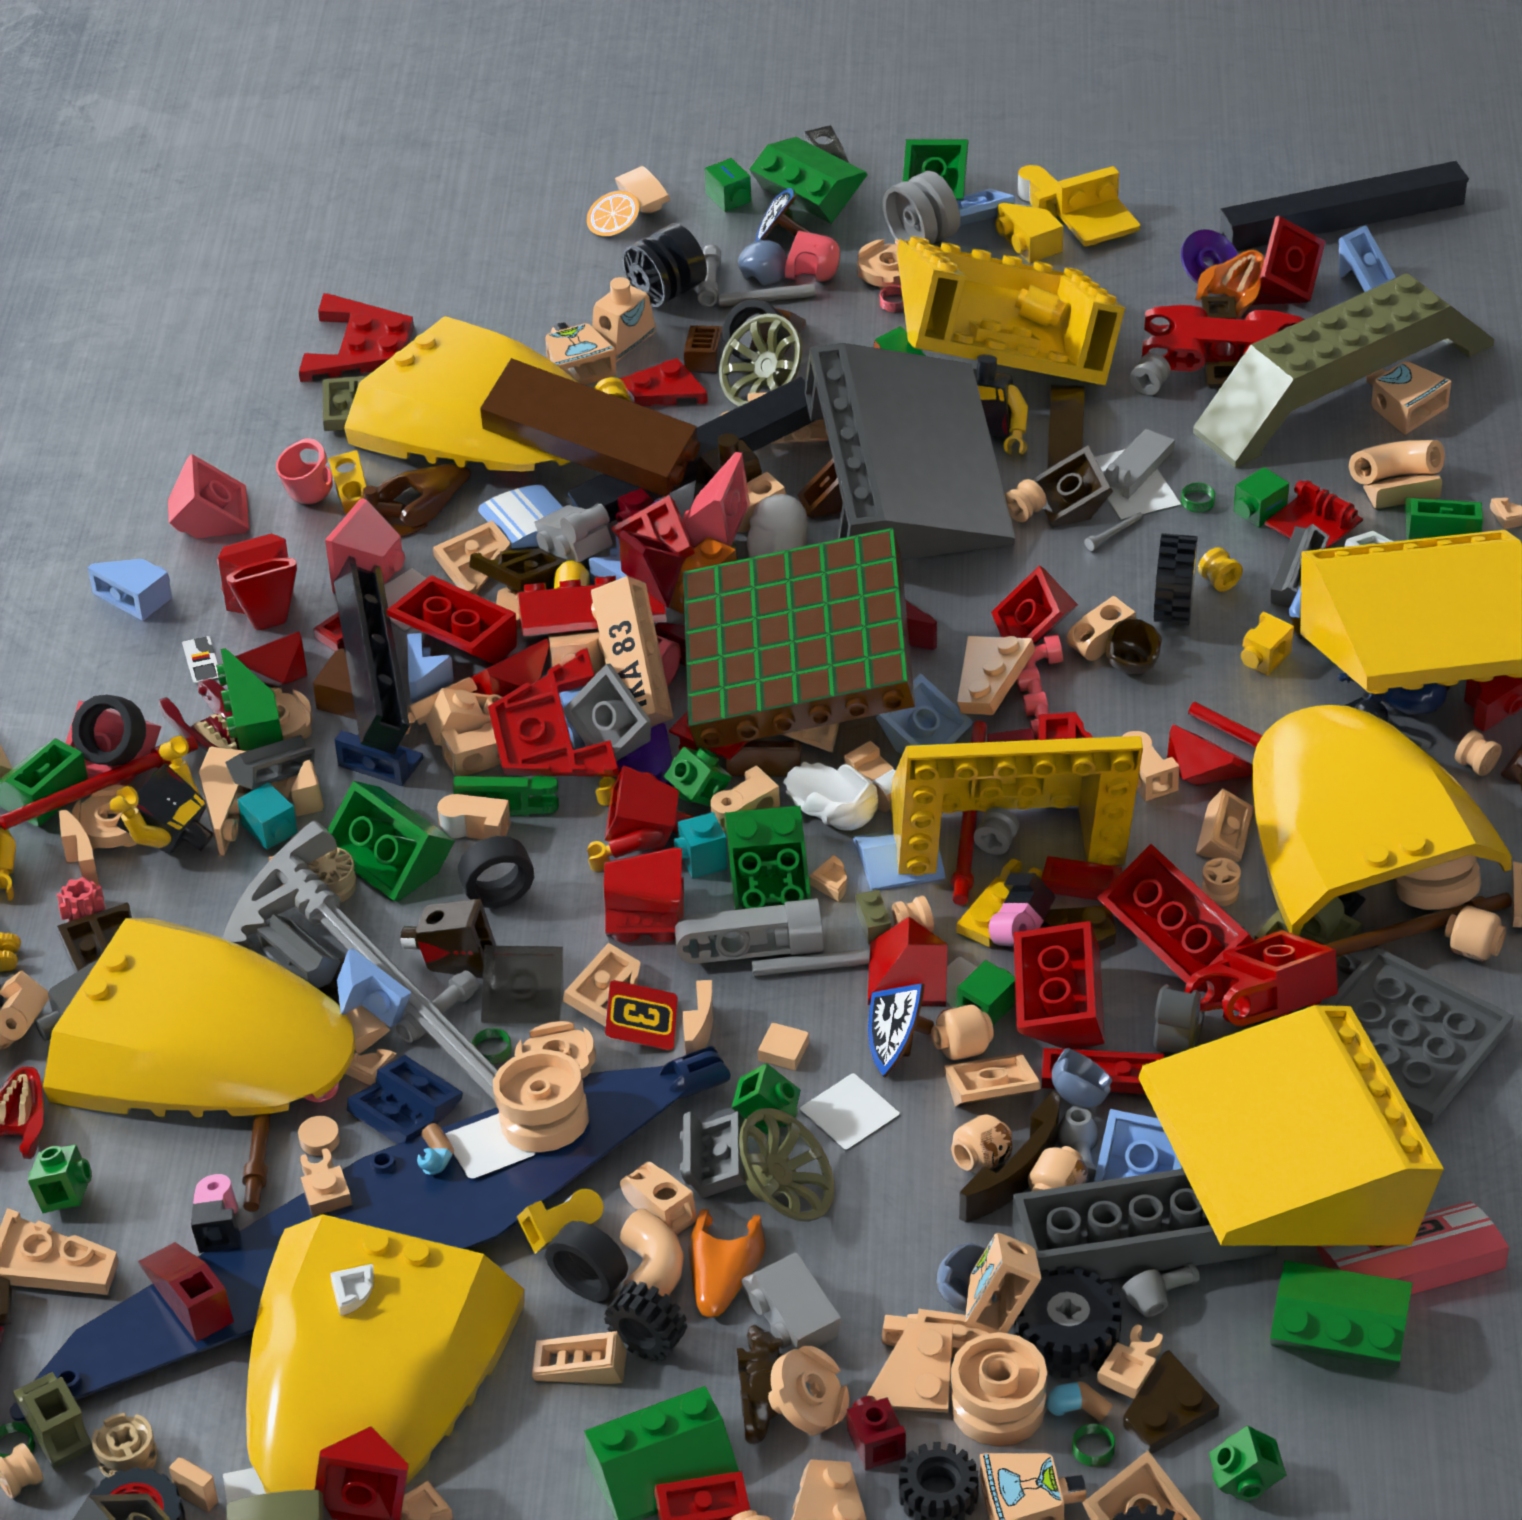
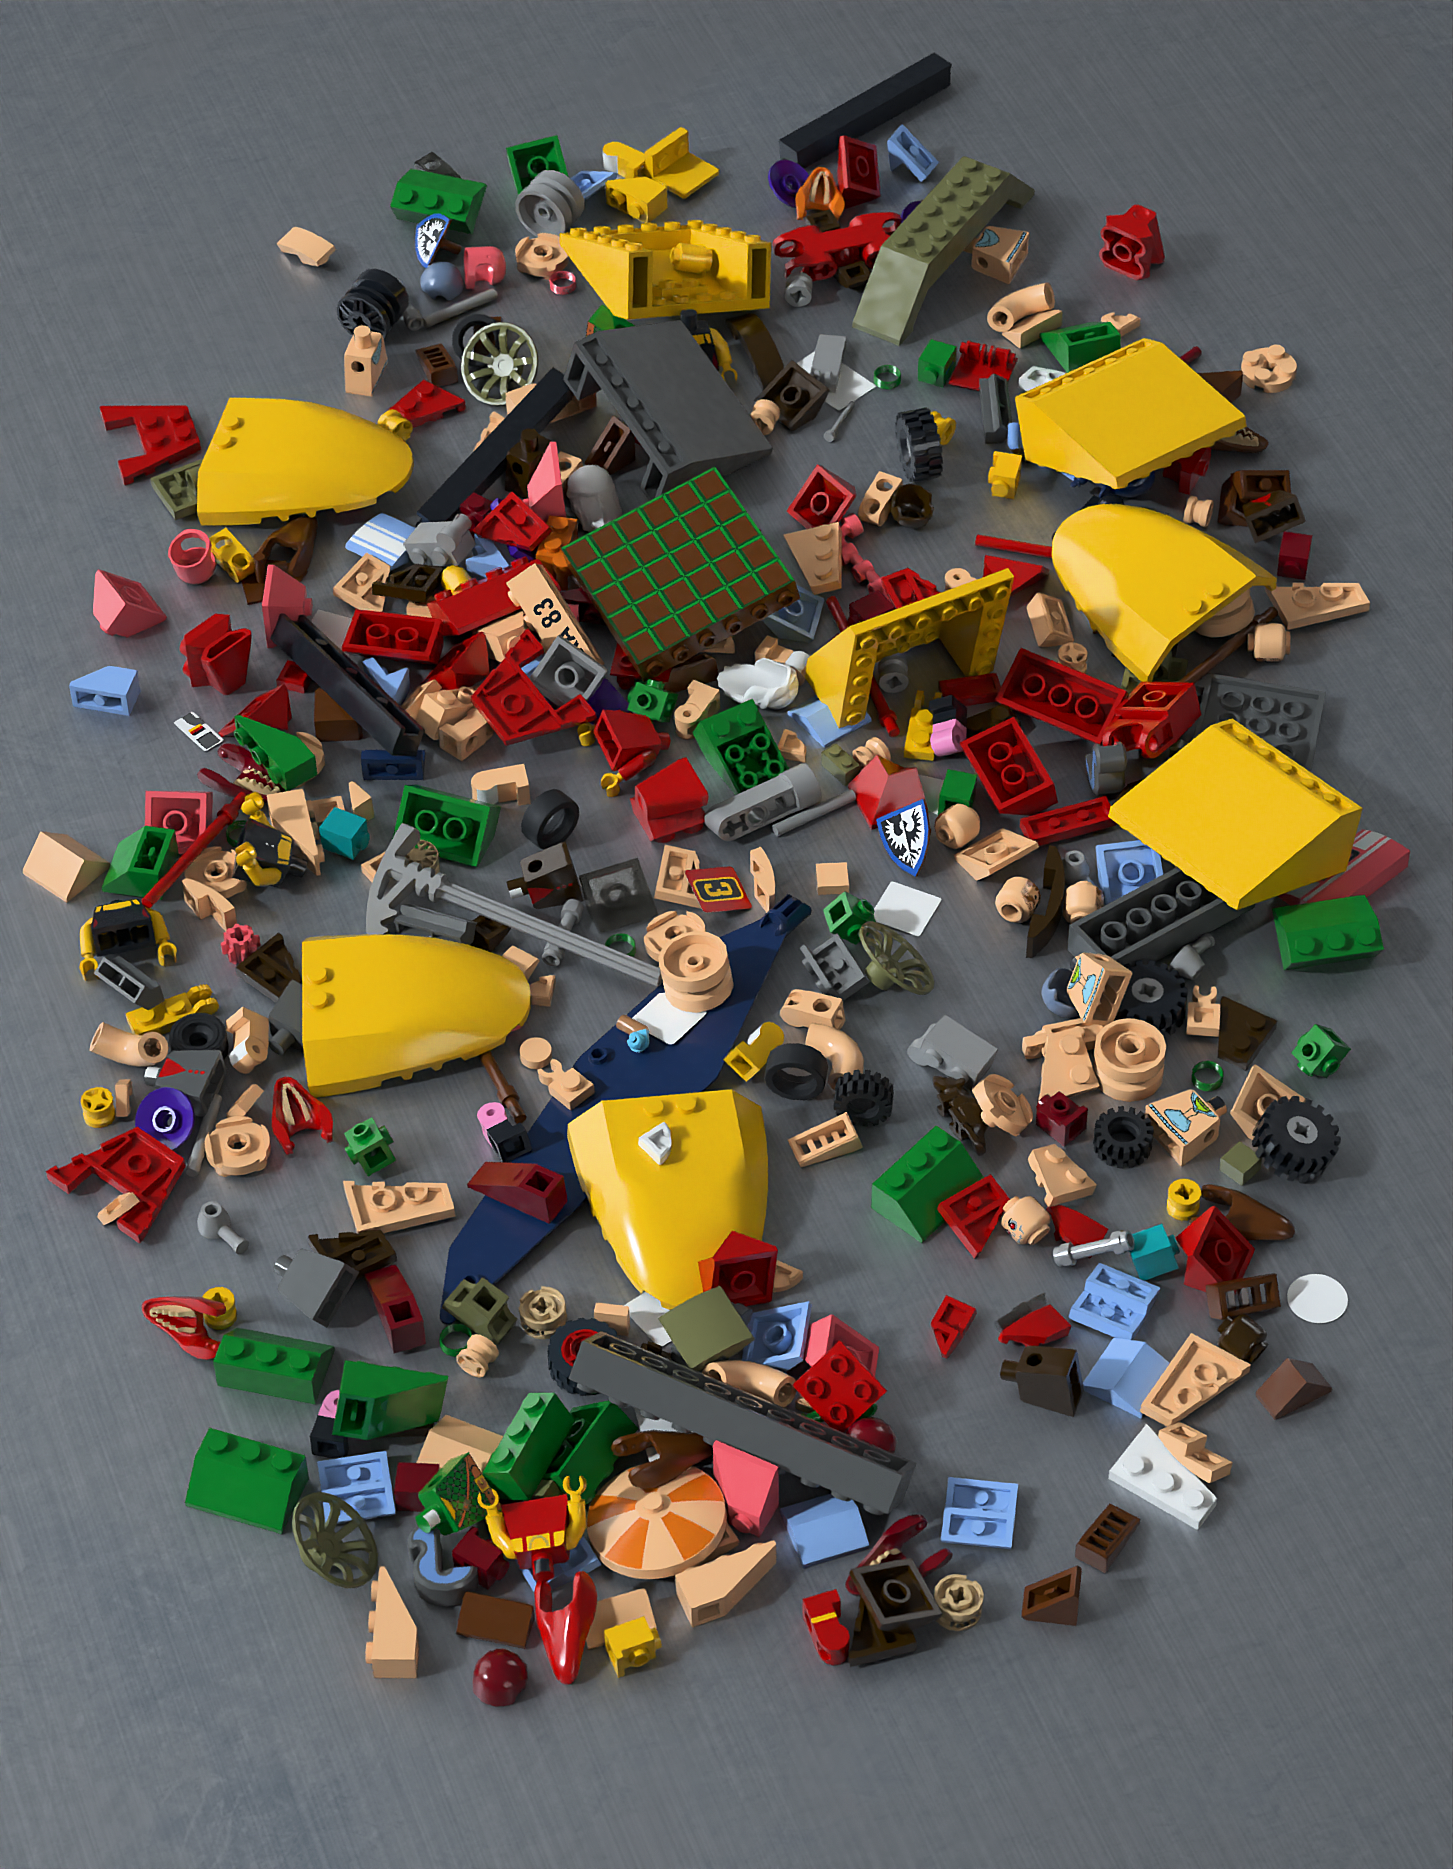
camera: 25 degrees left, 5 degrees up
black tyre [72,694,146,766] -> none
dark grey piece [225,735,315,789] -> none
light blue slope [337,948,412,1028] -> none
dark blue slope [346,1055,463,1144] -> none
green hinge [453,775,559,816] -> none
reddish brown brick [480,358,700,497] -> none
light nougat torso [545,322,617,385] -> none
light orange sticker [587,191,639,236] -> none
dark red slope [619,530,686,608] -> none
teal brick [674,812,728,879] -> none
orange animal [688,1209,765,1317] -> none
green brick [704,158,752,212] -> none
arm [1046,1381,1114,1423] -> none
sand blue hair [1051,1048,1112,1108] -> none

